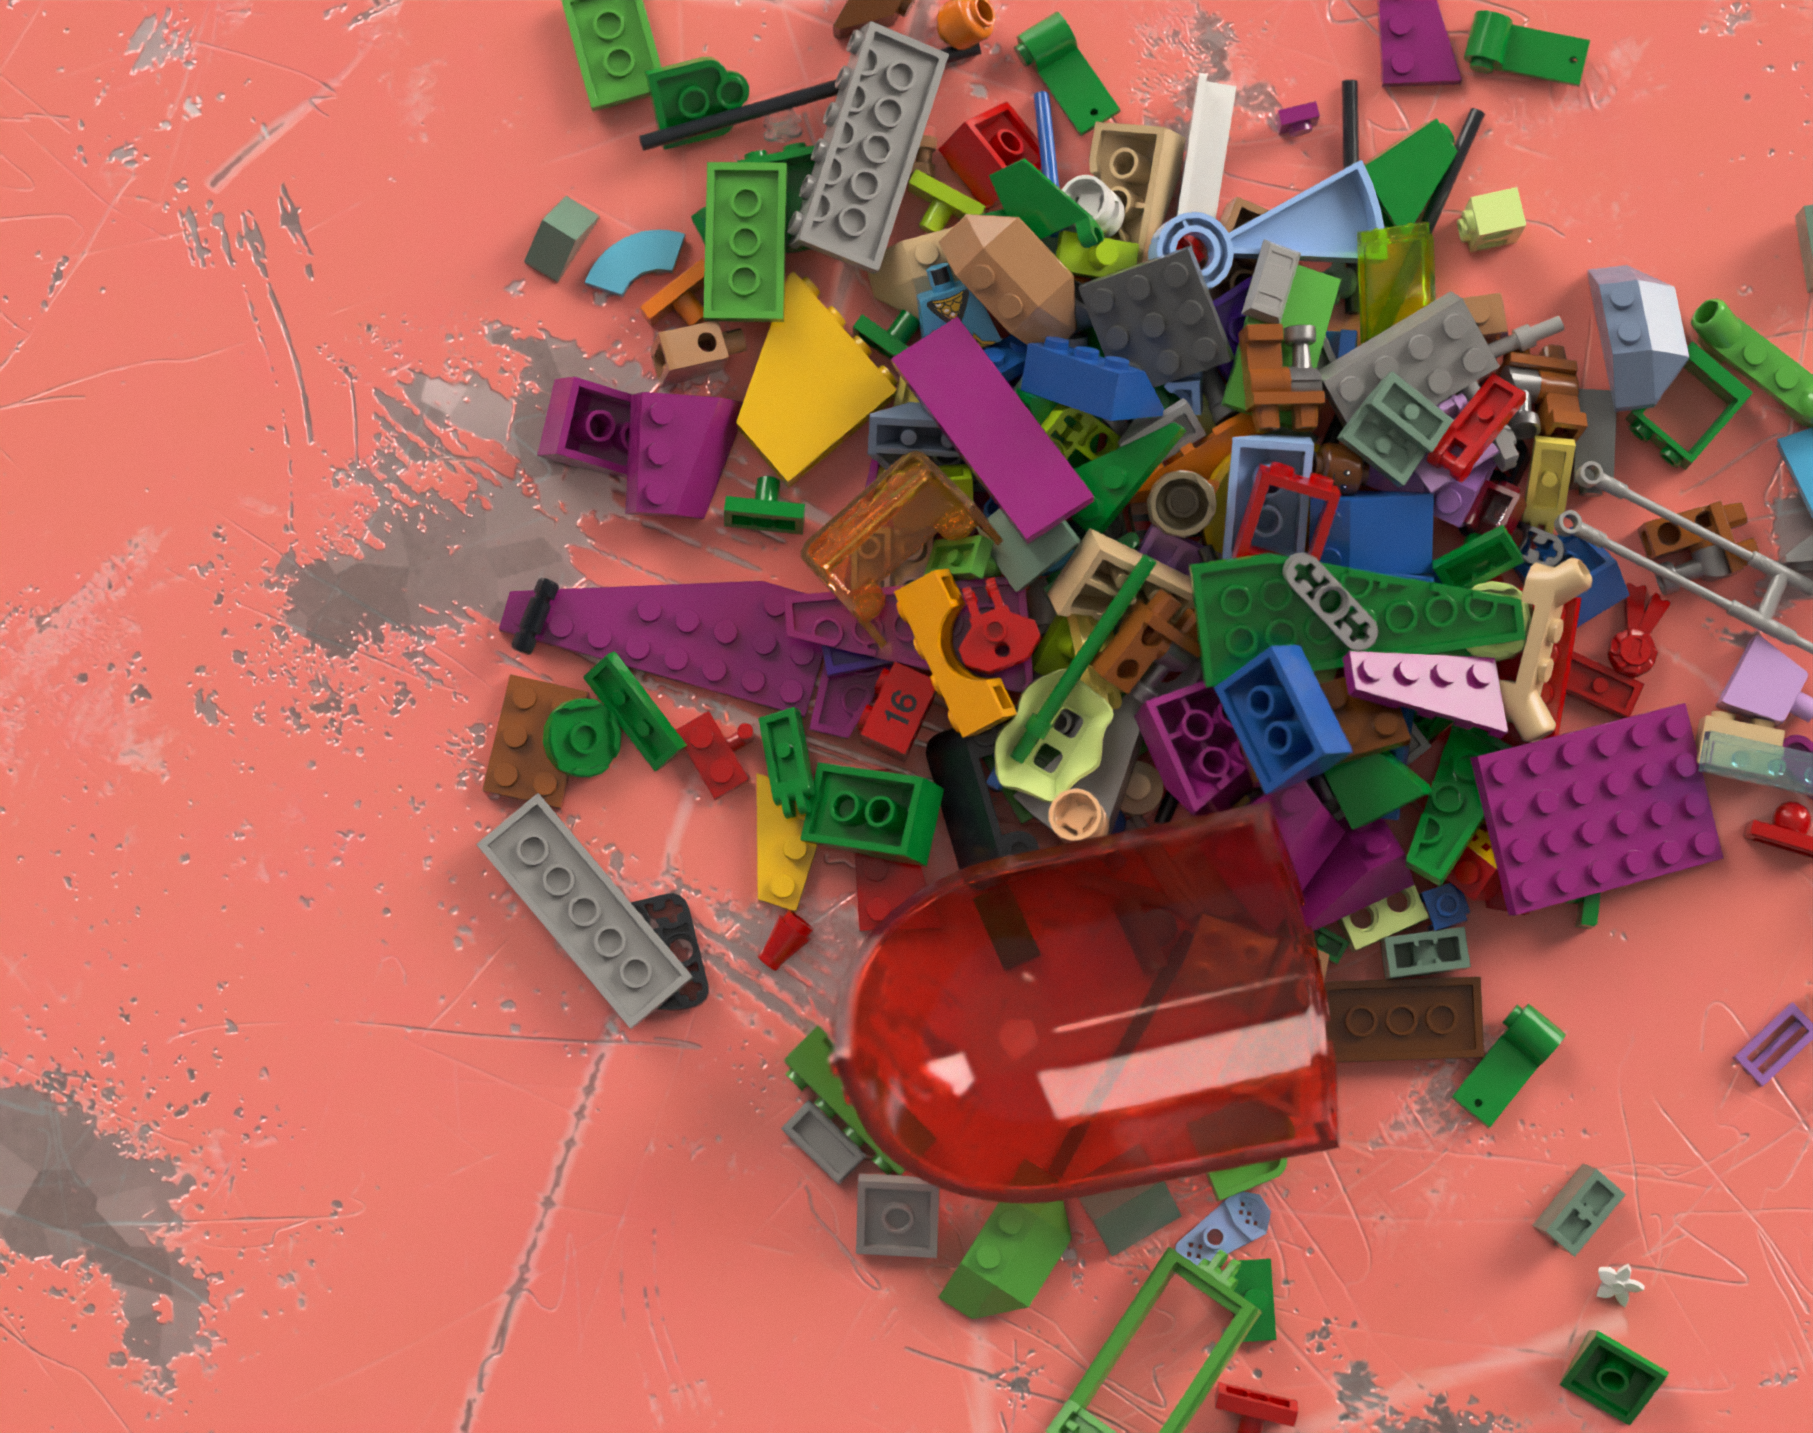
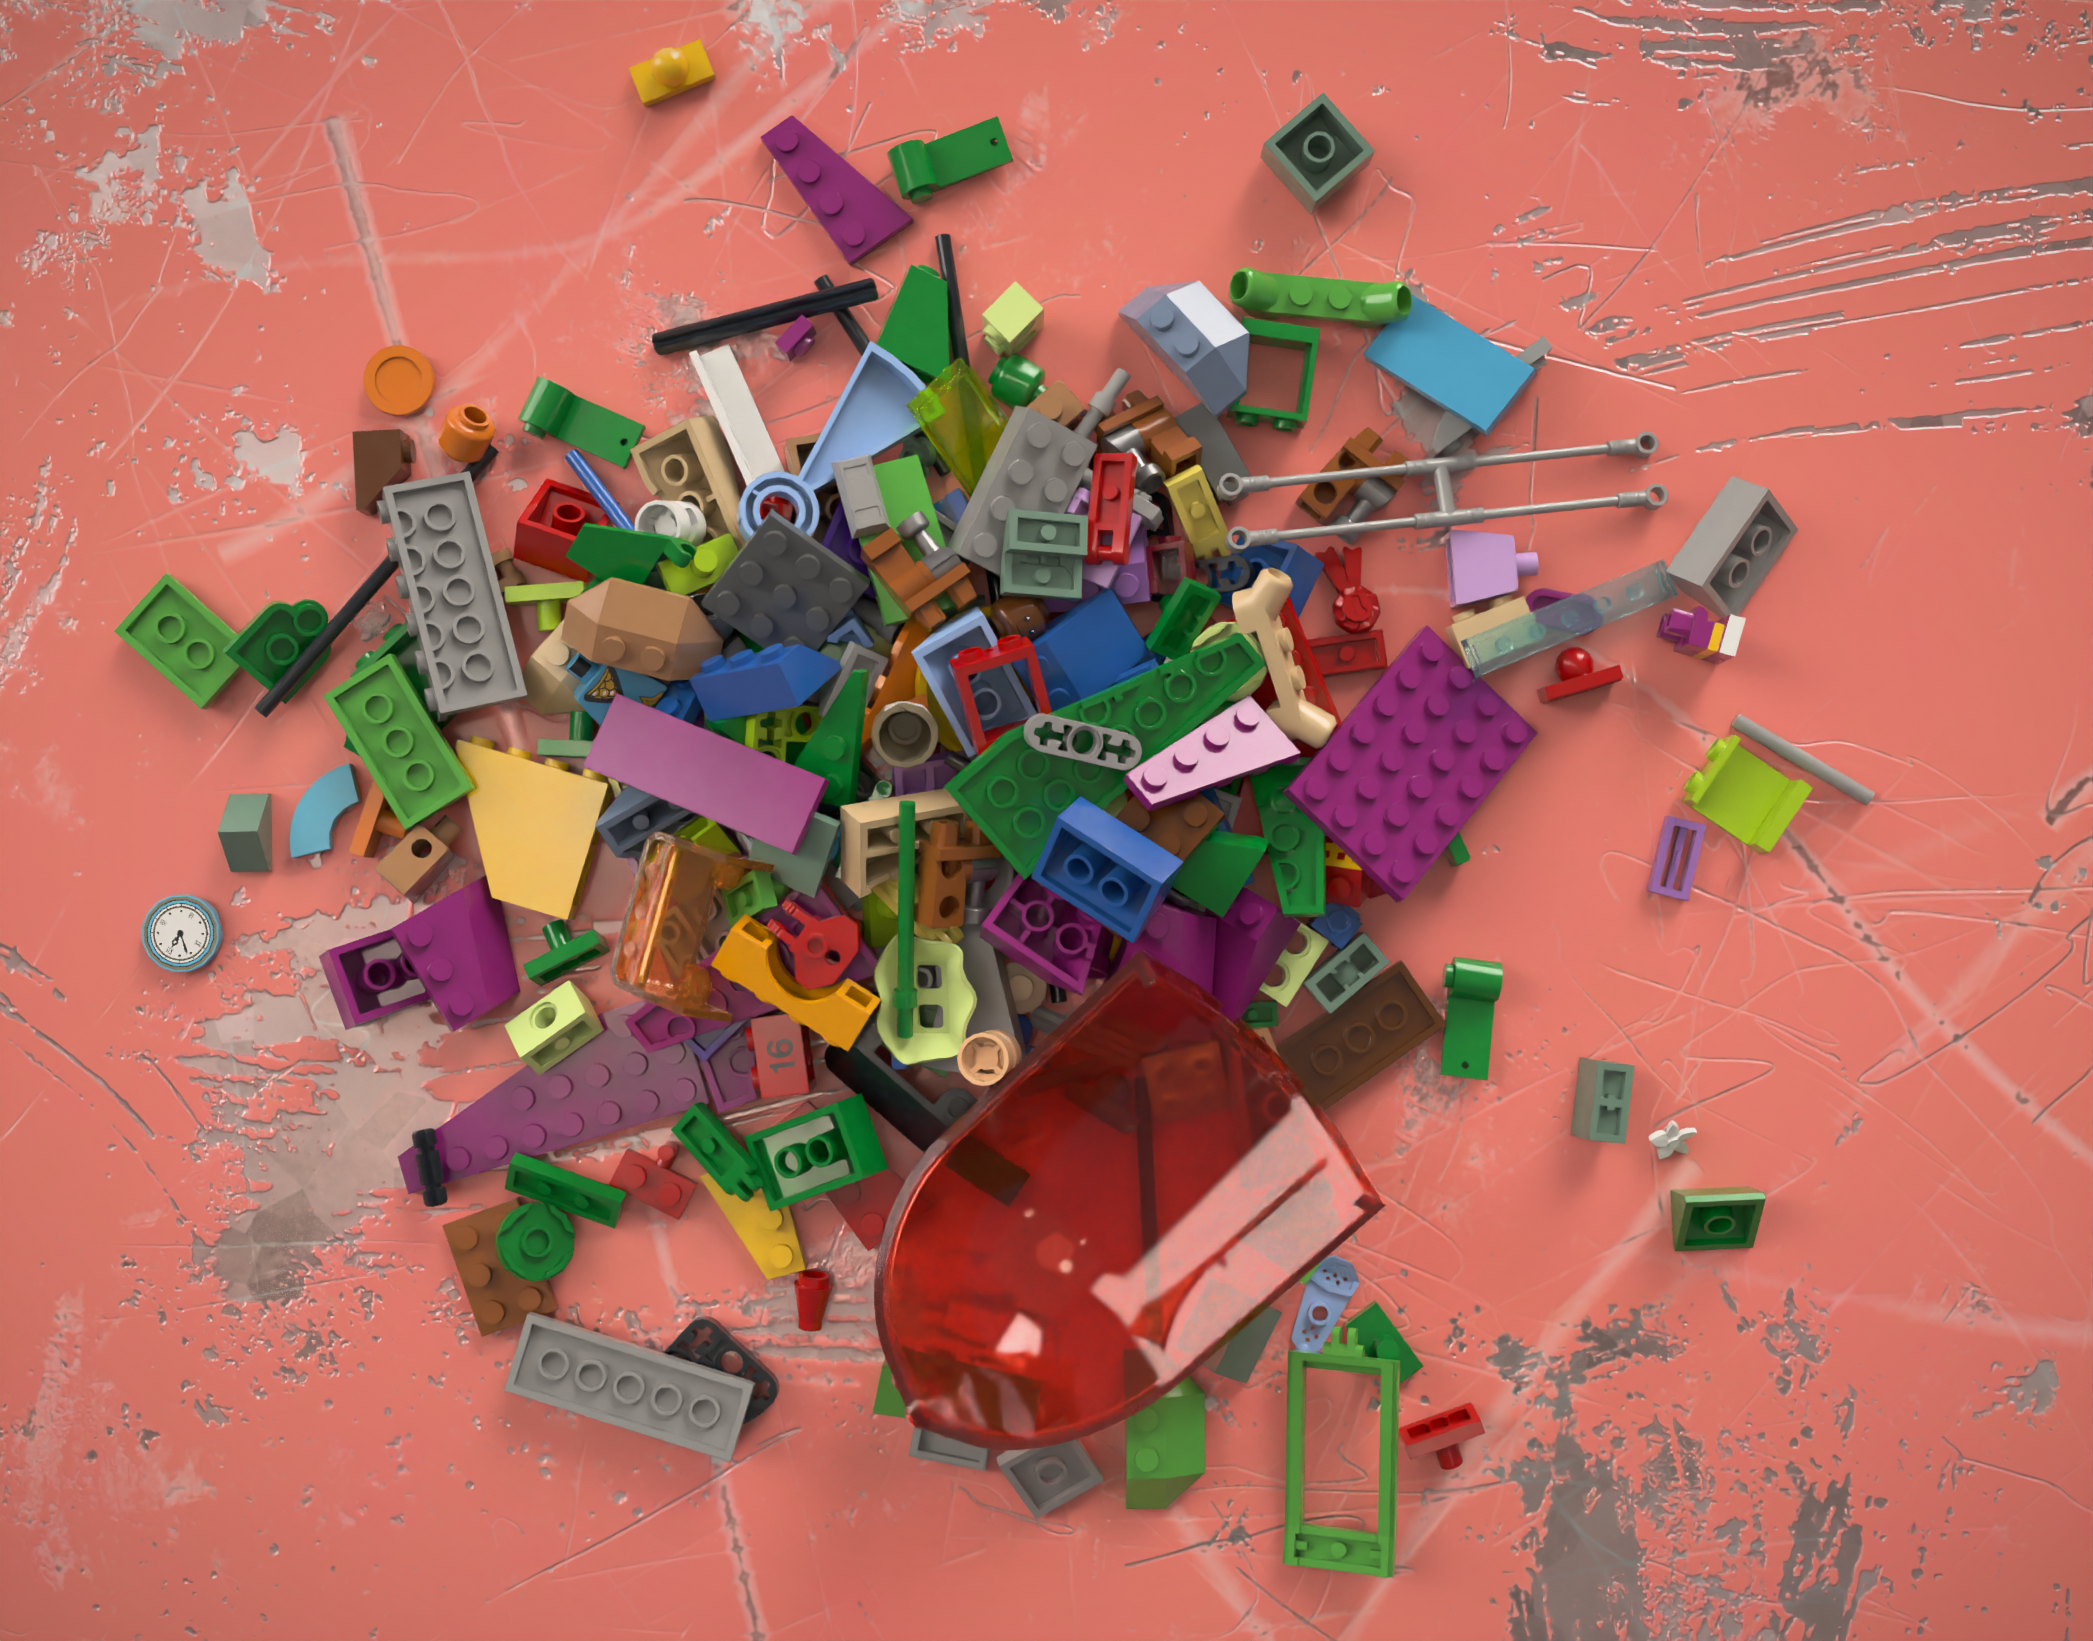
camera: 30 degrees left, 5 degrees up
none -> tile [142,895,223,972]
none -> yellowish green brick [504,980,604,1075]
none -> black axle [652,278,878,355]
none -> green head [988,354,1048,410]

